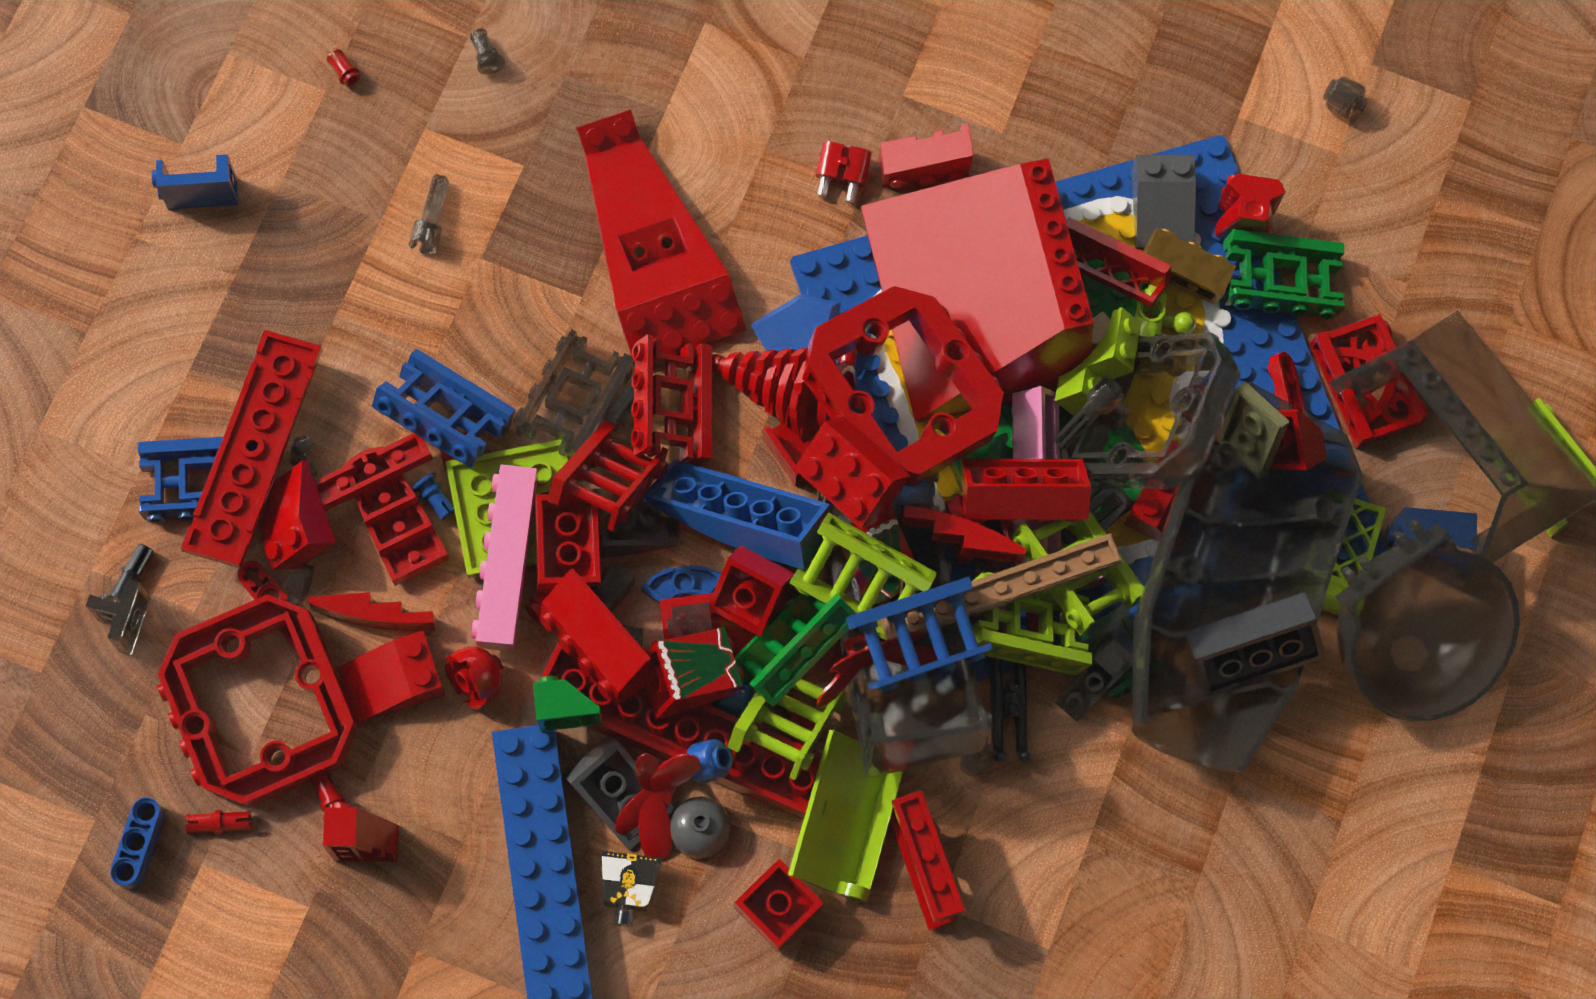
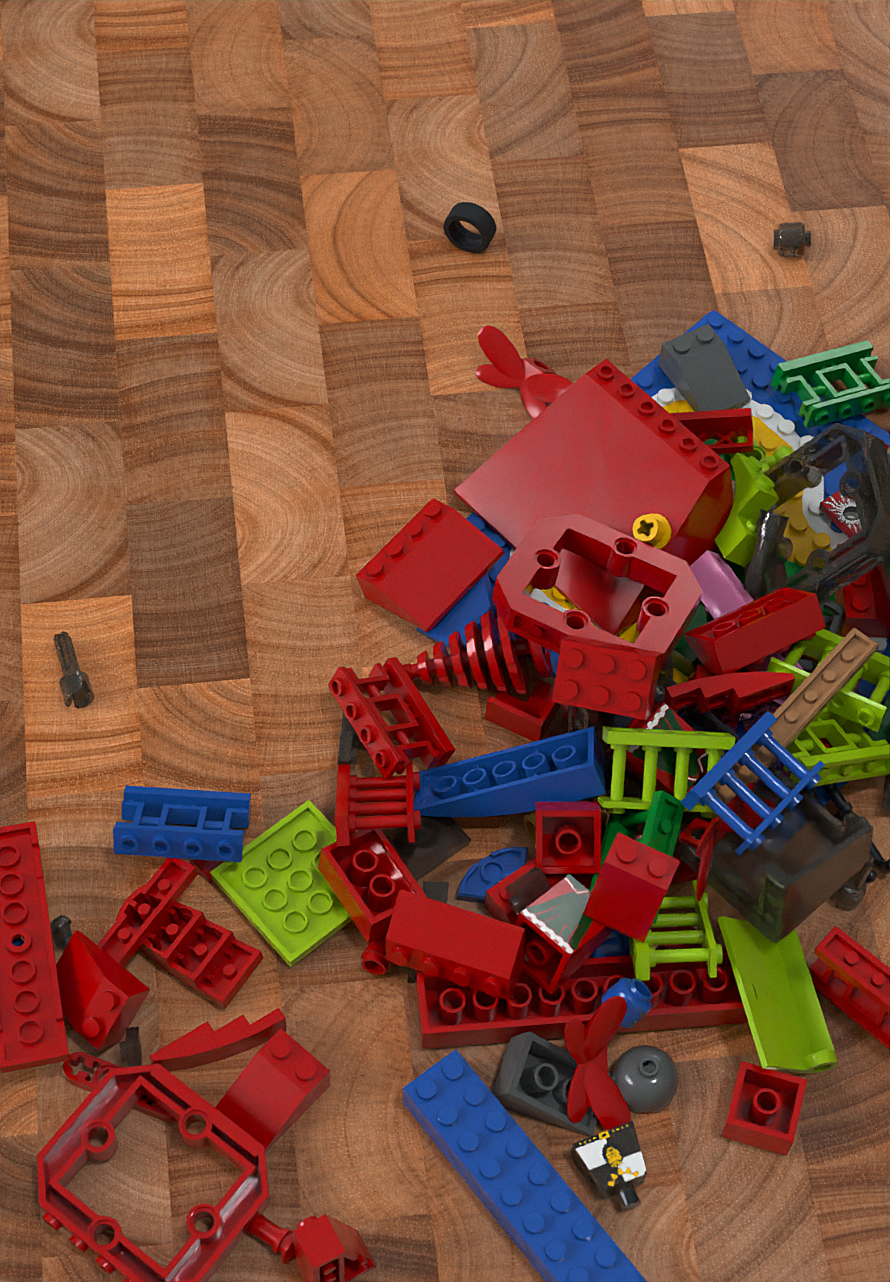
camera: 25 degrees left, 15 degrees down
blue pin [412,472,455,521] -> none
red cylinder [445,646,503,710] -> none
clear smoke pin [470,28,505,75] -> none
bright pink brick [471,464,538,652] -> none
clear smoke fence [514,329,635,458] -> none
green slope [533,676,603,732] -> none
red wing [575,109,746,367] -> none
red piece [815,141,872,204] -> none
wedge [878,123,973,188] -> none
pearl gold brick [1143,228,1236,305] -> none
red piece [1214,173,1286,239] -> none
none -> red slope [356,498,505,633]
none -> red piece [476,325,573,419]
none -> red slope [582,832,680,943]
none -> yellow piece [632,513,672,550]

